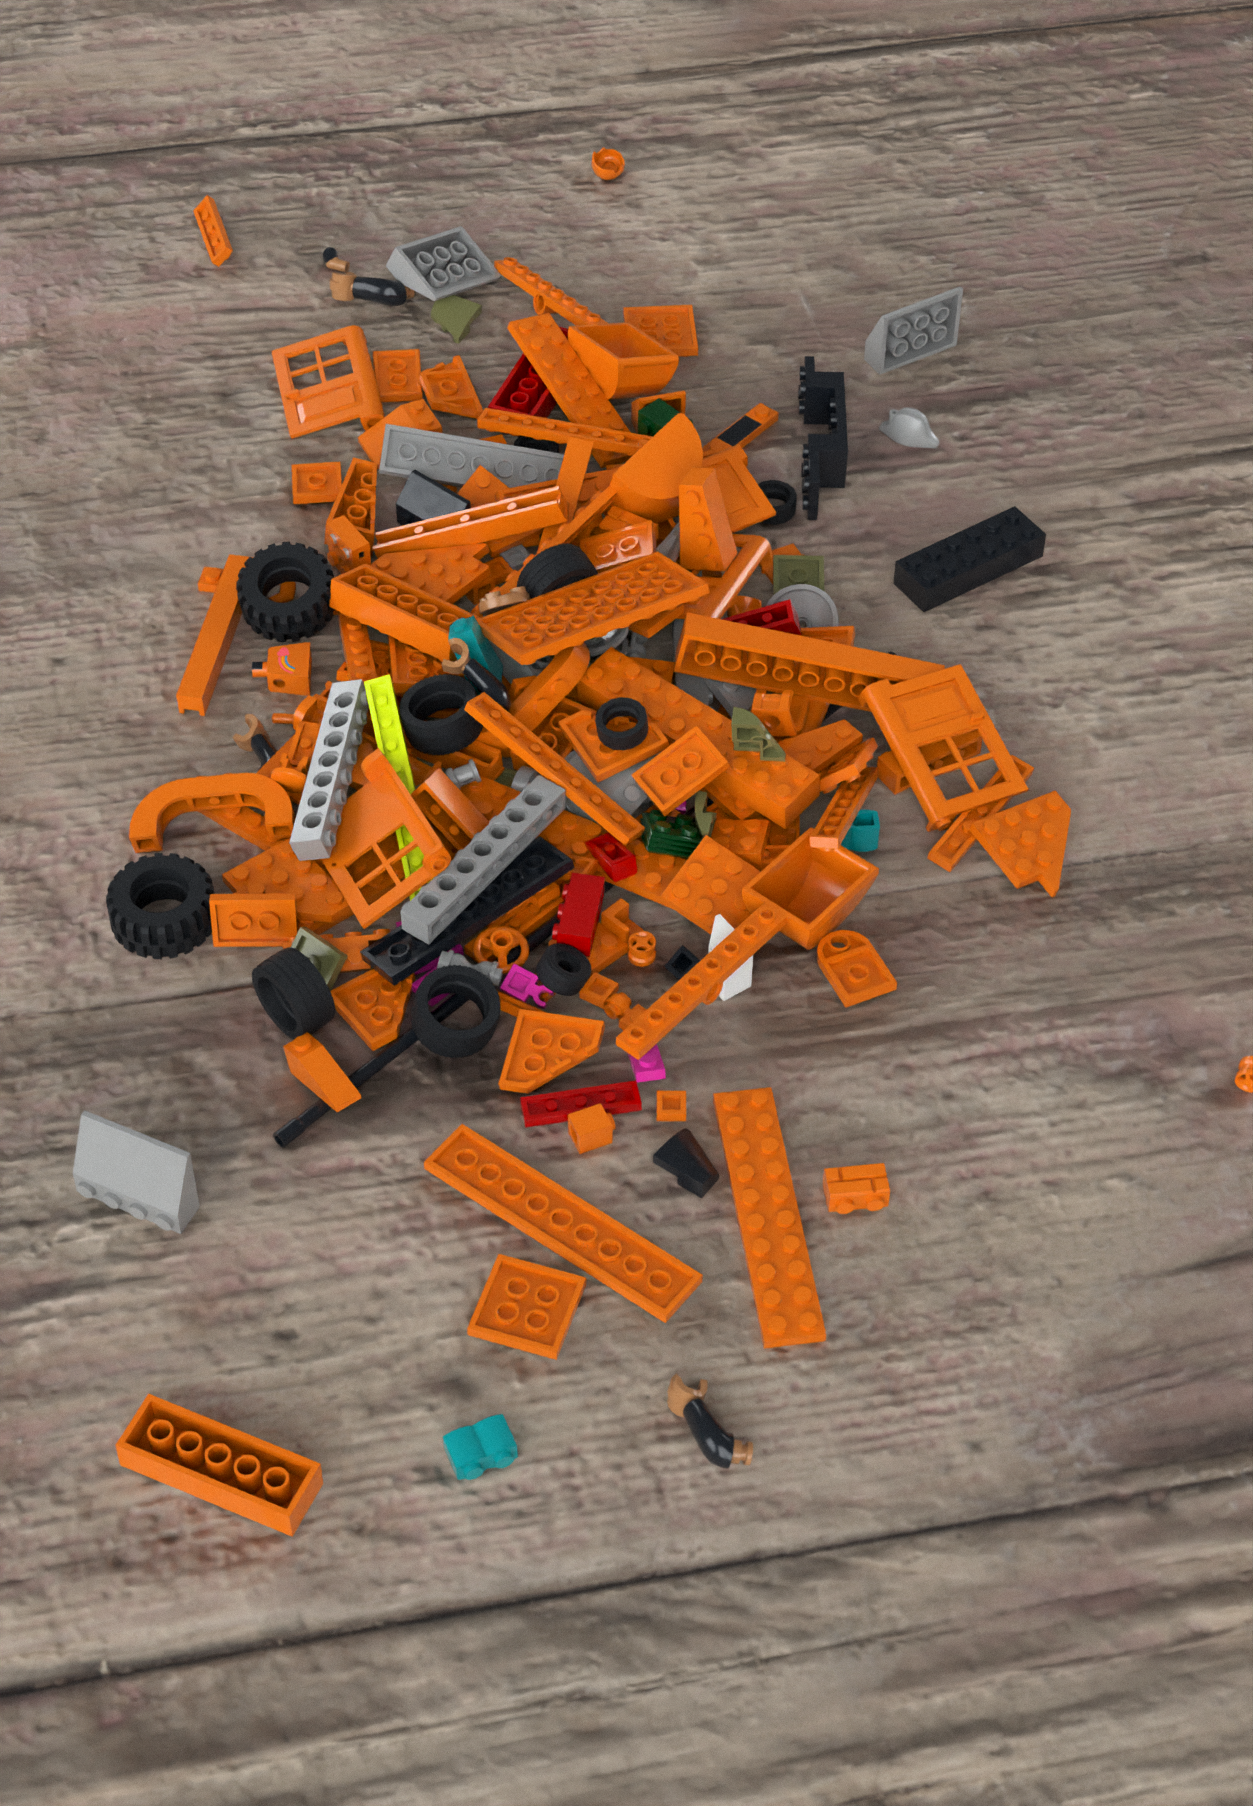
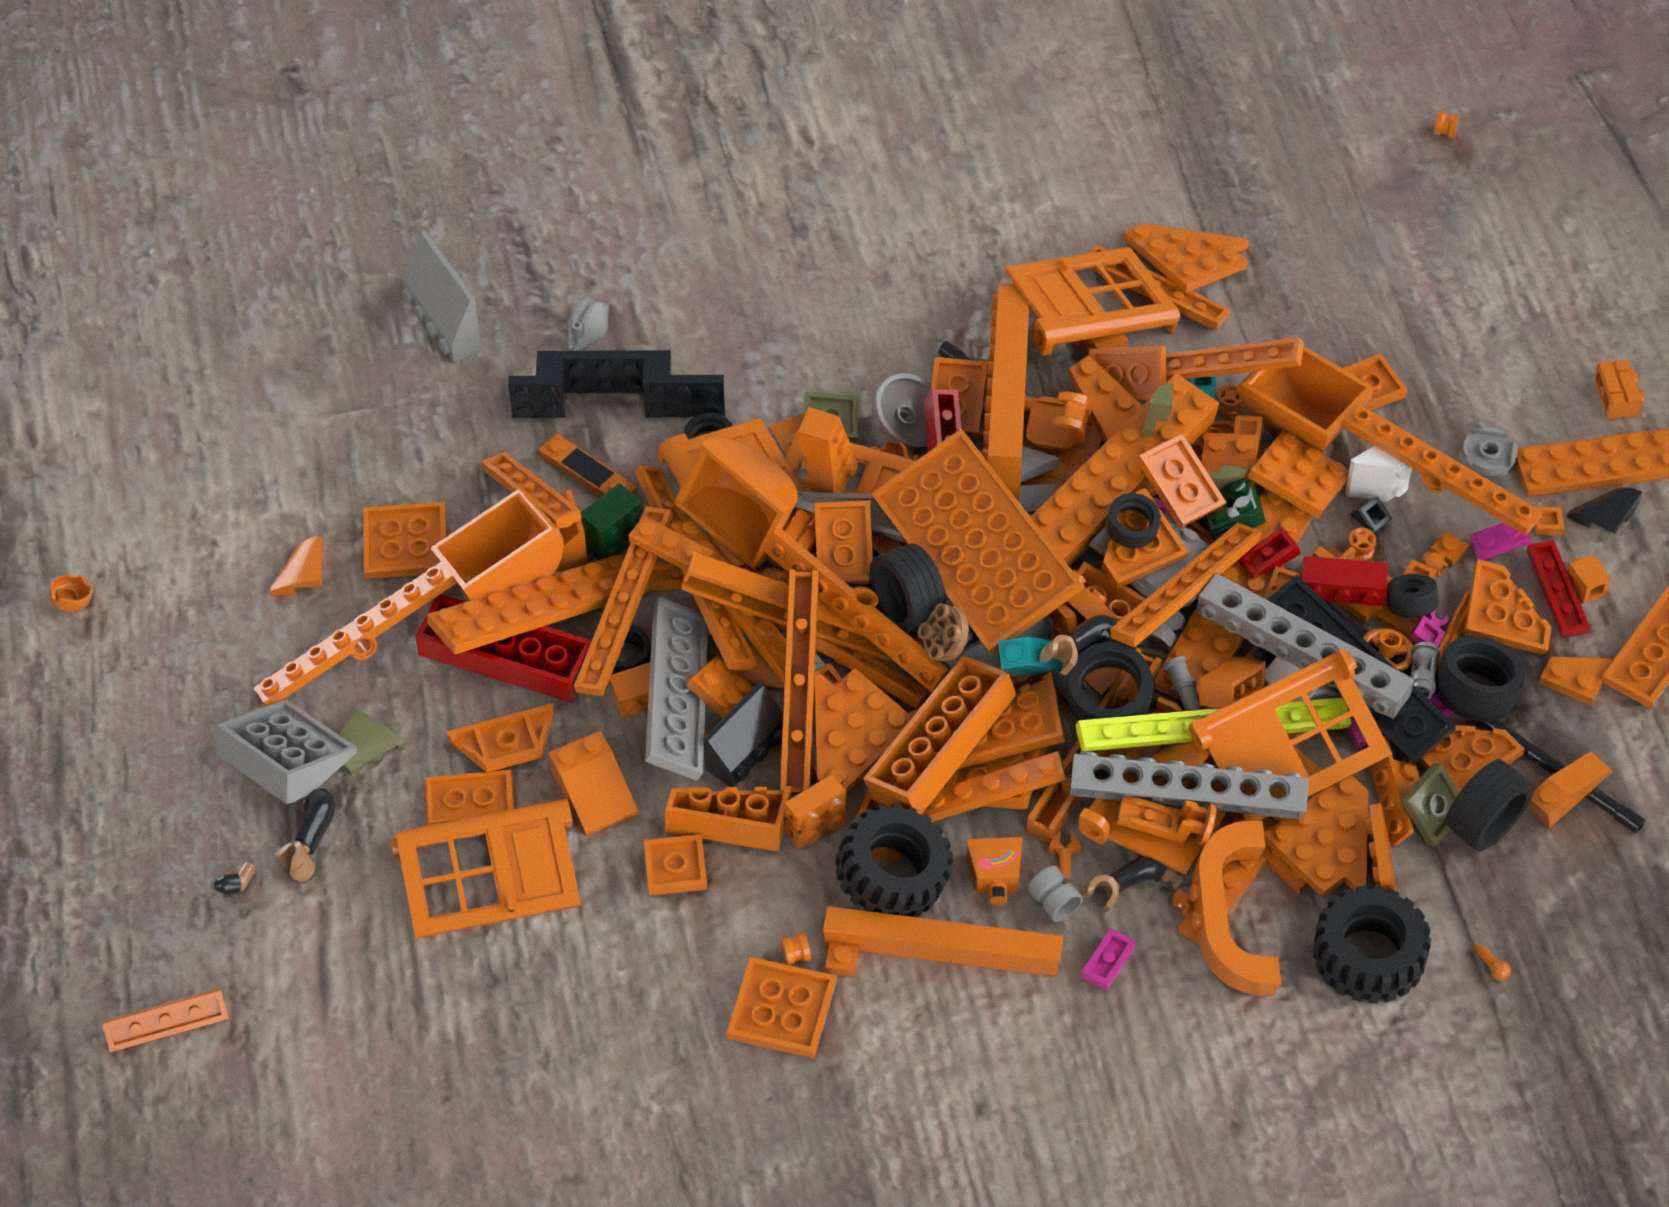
camera: 90 degrees left, 5 degrees up
black brick [893,506,1046,612] -> none
none -> orange slope [270,536,325,596]
none -> orange plate [481,452,582,529]
none -> orange plate [629,516,714,570]
none -> orange plate [726,957,837,1058]
none -> orange wheel [780,932,811,966]
none -> light grey wheel [1028,866,1083,922]
none -> dark pink plate [1081,928,1137,991]
none -> light grey plate [1462,427,1518,477]
none -> orange piece [1474,943,1511,981]
none -> orange wing [1539,657,1613,706]

